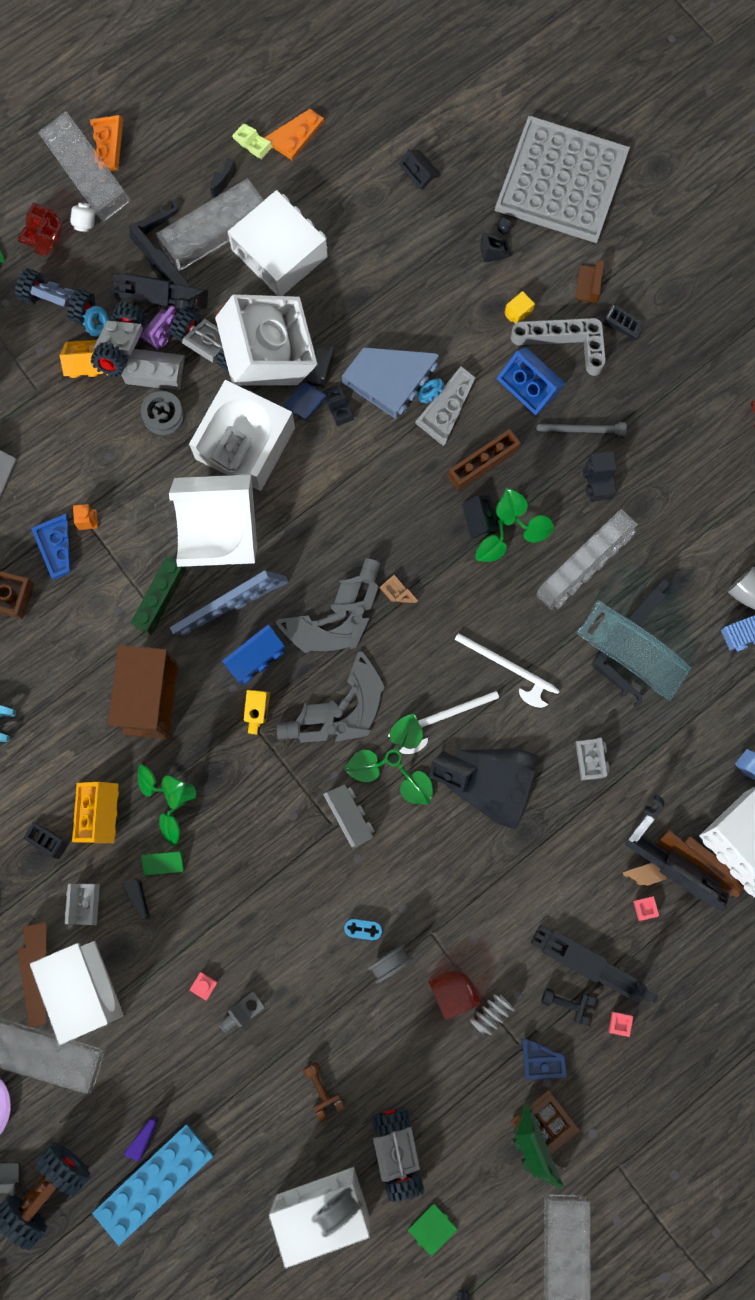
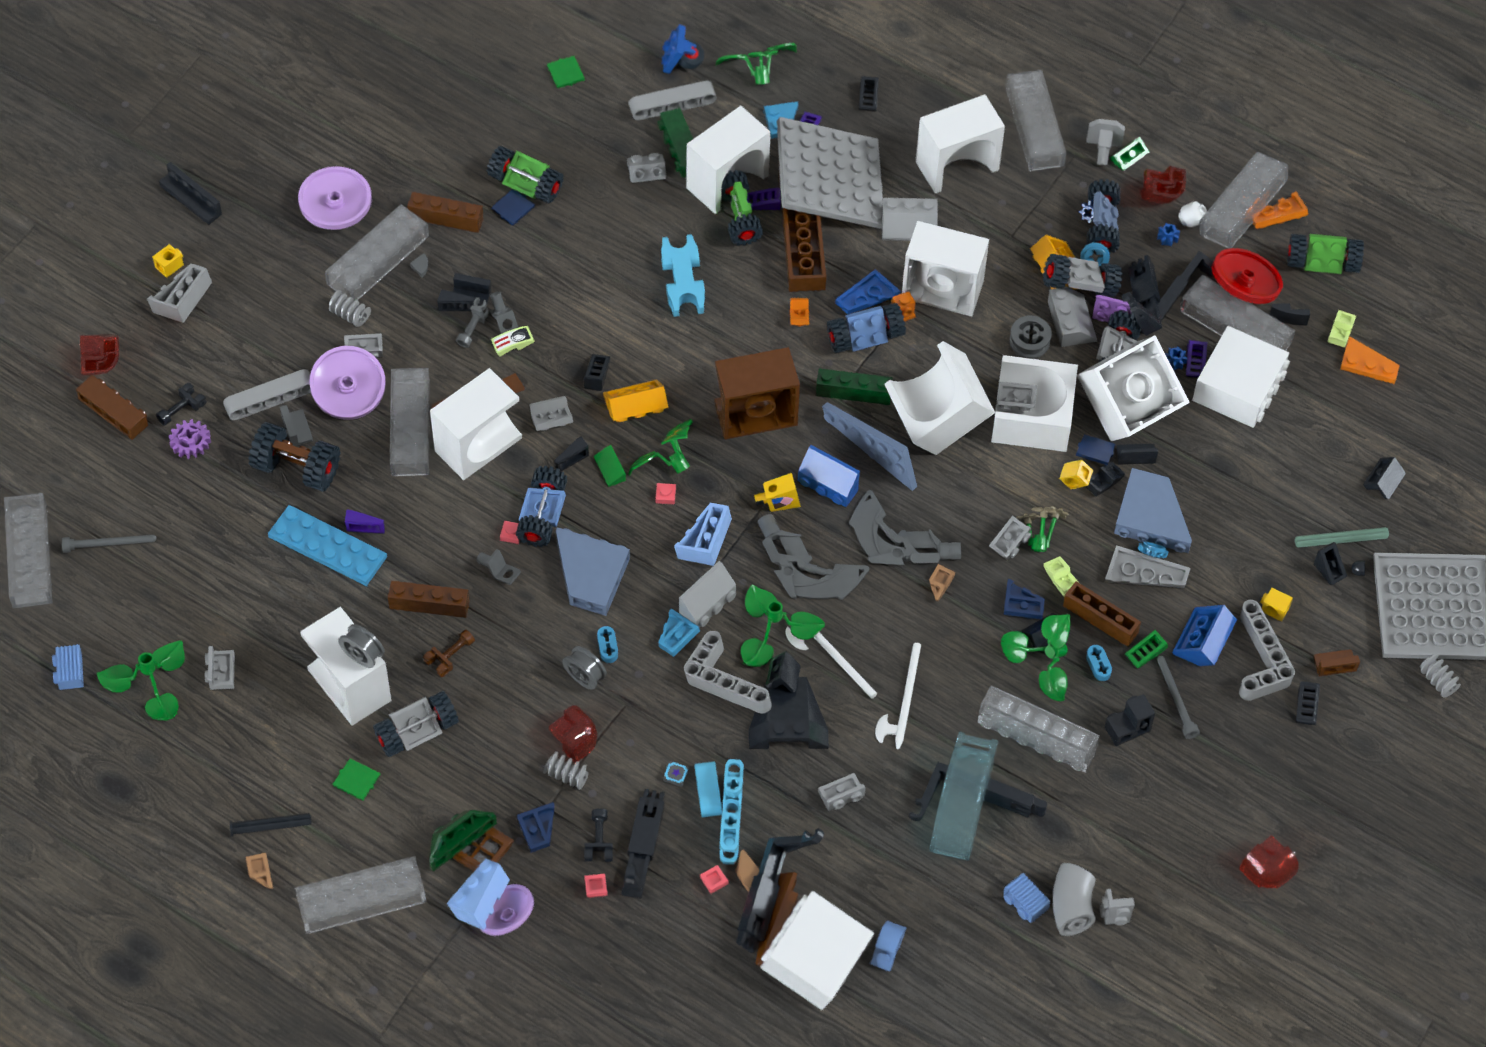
camera: 70 degrees right, 20 degrees down
none -> reddish brown brick [388,581,470,618]
none -> light blue wedge [447,859,510,930]
none -> lavender dish [480,885,534,935]
none -> plate [516,466,568,547]
none -> sand blue slope [556,527,630,616]
none -> coral plate [656,483,676,504]
none -> dark azure wing [658,608,700,657]
none -> dark grey tile [663,761,689,787]
none -> light blue wedge [674,503,732,566]
none -> light grey beam [684,631,772,713]
none -> medium azure beam [695,761,722,817]
none -> medium azure piece [720,759,743,864]
none -> orange bracket [790,298,809,326]
none -> plate [827,303,906,353]
none -> white piece [902,221,989,316]
none -> light grey bracket [989,515,1032,560]
none -> dark blue wing [1004,579,1045,619]
none -> plant [1016,506,1069,552]
none -> yellowish green slope [1044,556,1079,597]
none -> yellow brick [1059,459,1093,489]
none -> blue gear [1078,200,1094,223]
none -> dark azure beam [1086,645,1112,681]
none -> green slope [1125,630,1168,669]
none -> blue gear [1157,223,1180,246]
none -> blue gear [1165,347,1187,370]
none -> dark purple slope [1186,340,1207,378]
none -> red dish [1212,248,1283,304]
none -> plate [1287,234,1364,274]
none -> sand green axle [1295,527,1389,547]
none -> light grey piece [1420,653,1461,698]

